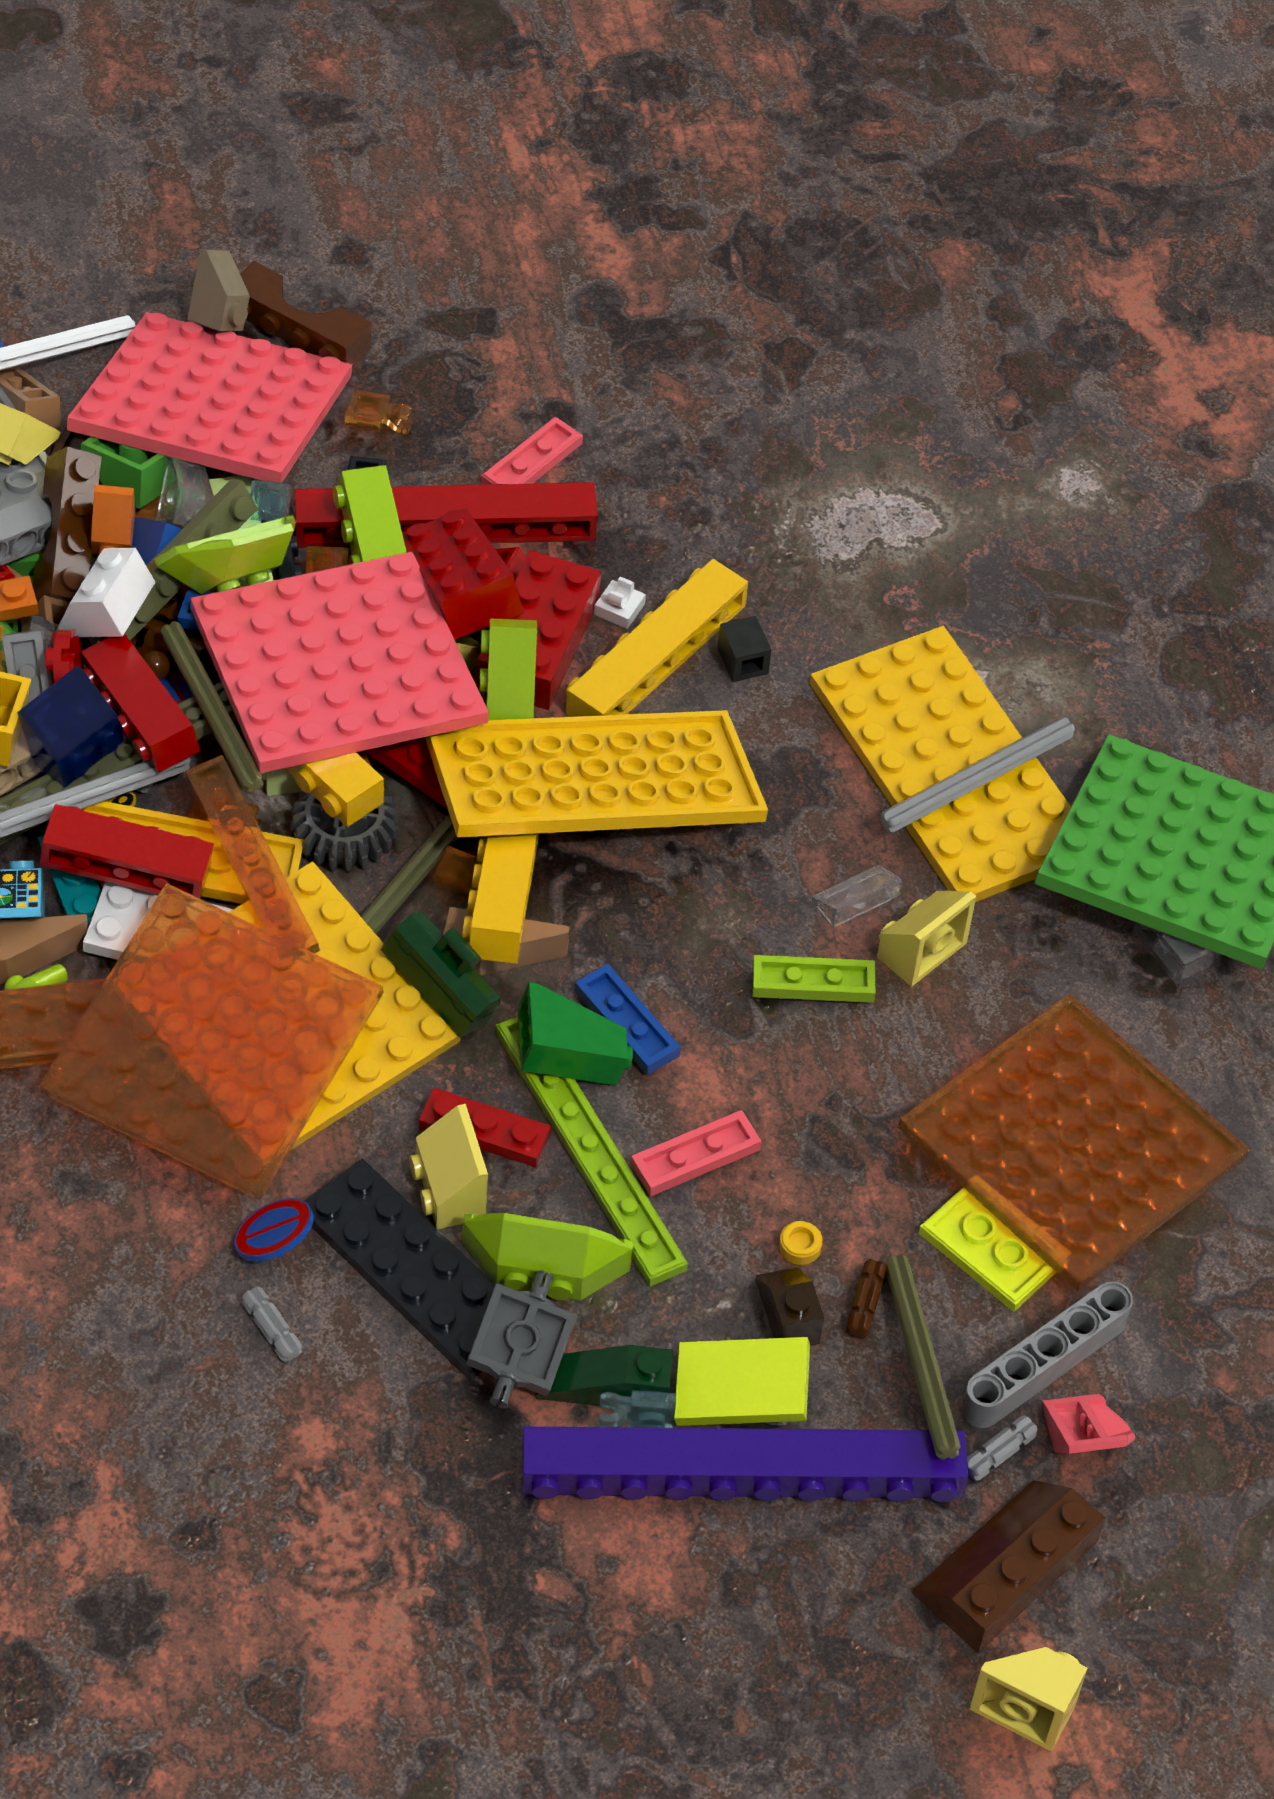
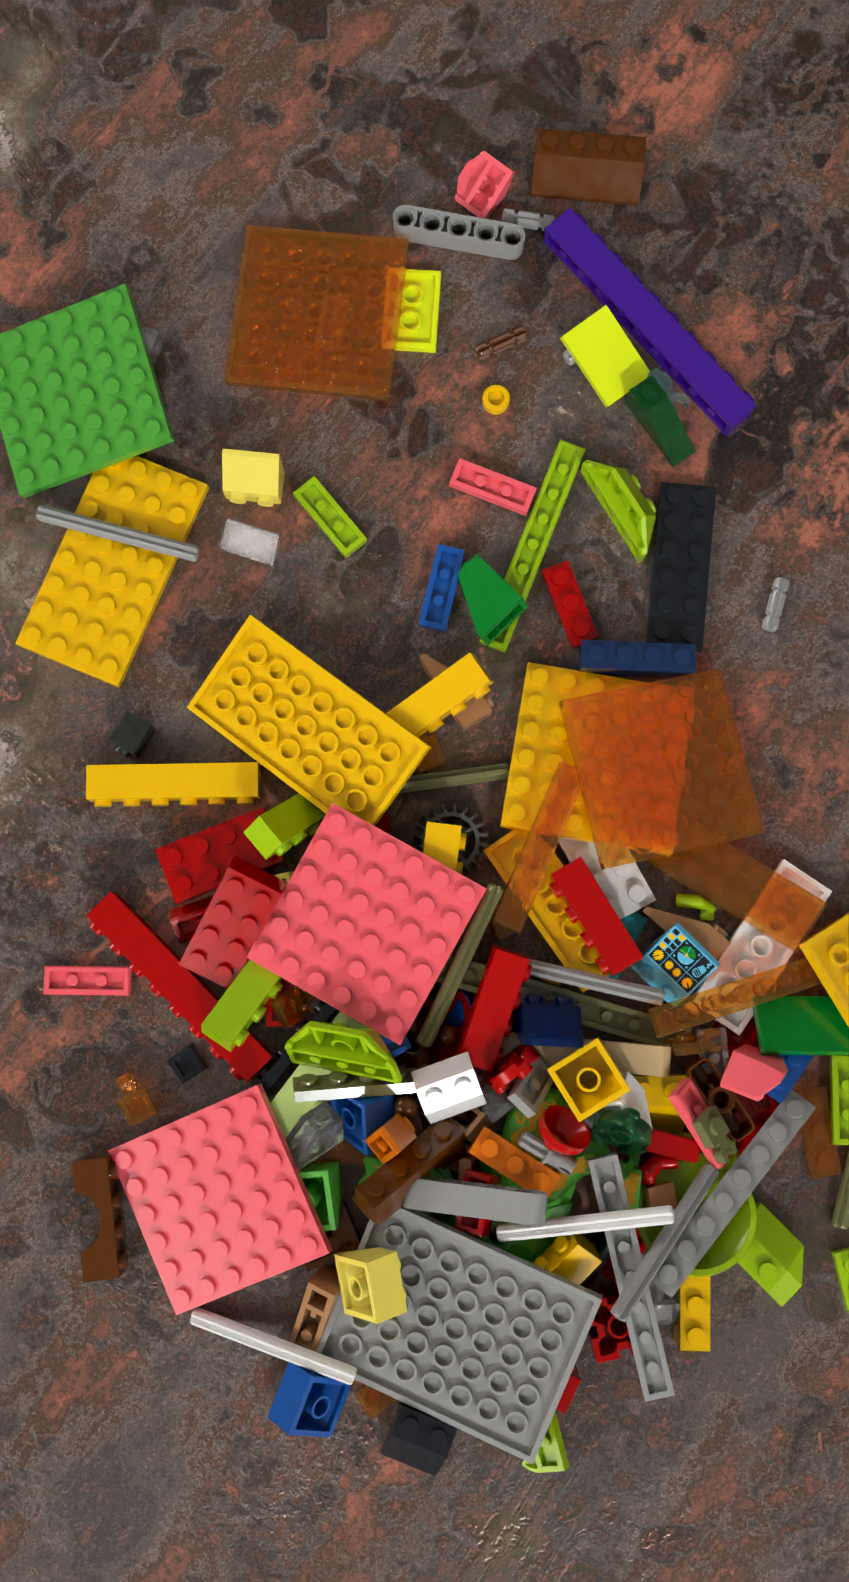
camera: 125 degrees left, 30 degrees up
dark tan slope [187,248,250,331] -> none
piece [234,1198,314,1262] -> none
clear light blue plate [249,480,292,522] -> none
dark green piece [380,910,501,1038] -> none
light yellow slope [409,1104,488,1230] -> none
dark grey plate [465,1270,577,1408] -> none
white tile [594,576,646,629] -> none
dark brown slope [755,1267,824,1346] -> none
olive axle [886,1254,961,1460] -> none
light yellow slope [969,1647,1088,1752] -> none
none -> dark blue brick [578,640,696,679]

